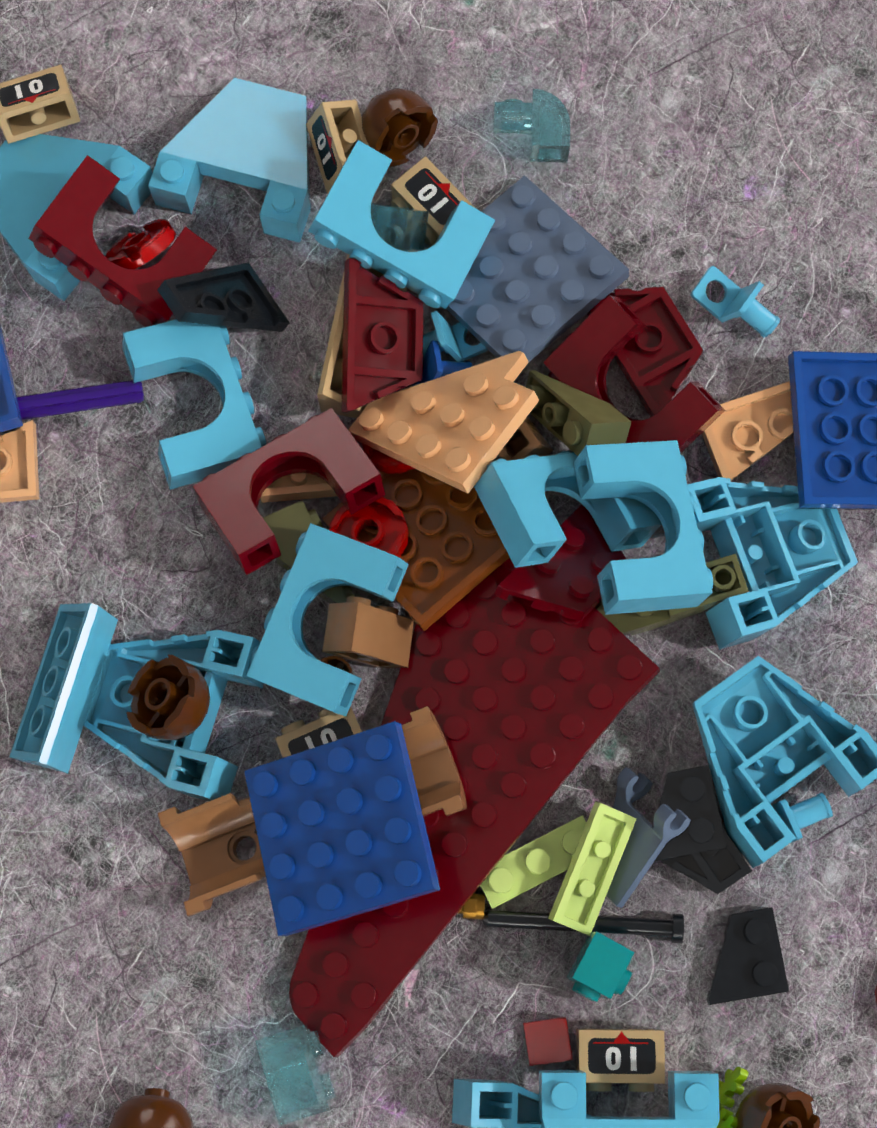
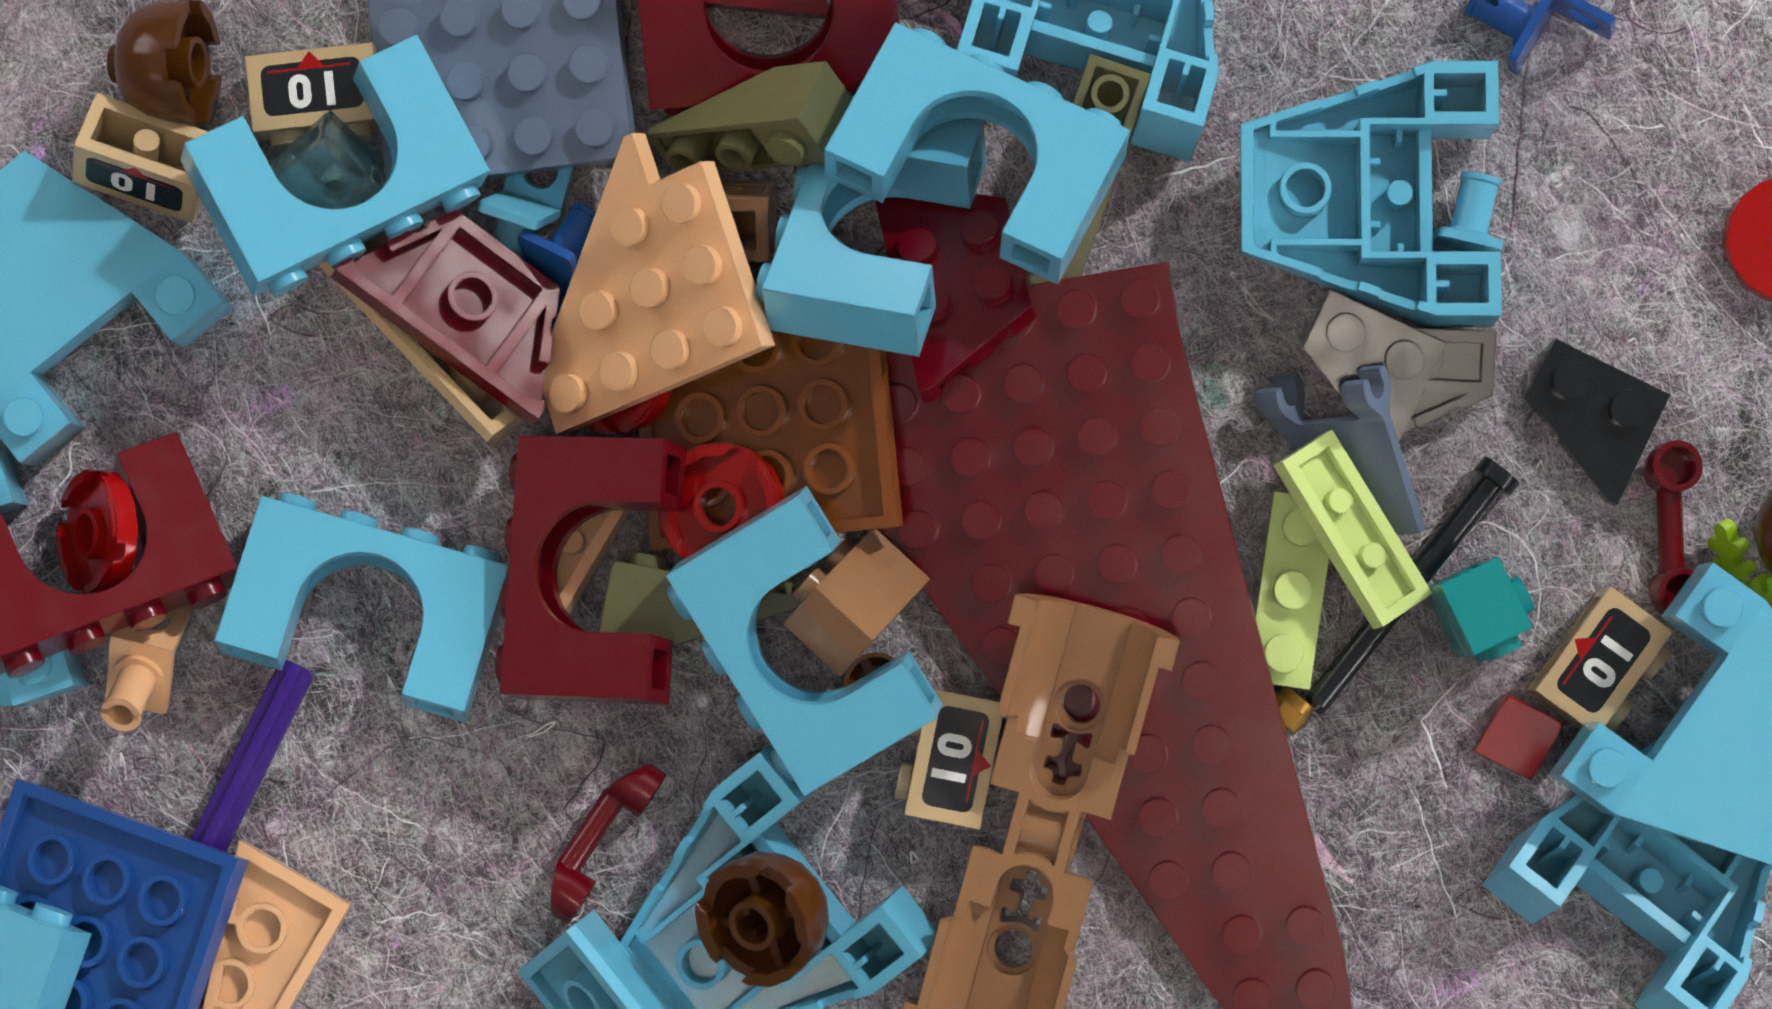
camera: 55 degrees left, 10 degrees up
black wing [157,262,290,332] -> none
blue plate [244,721,440,936] -> none
none -> light nougat bracket [101,604,191,731]
none -> dark red bar [550,764,667,924]
none -> dark red bar [1643,440,1703,615]

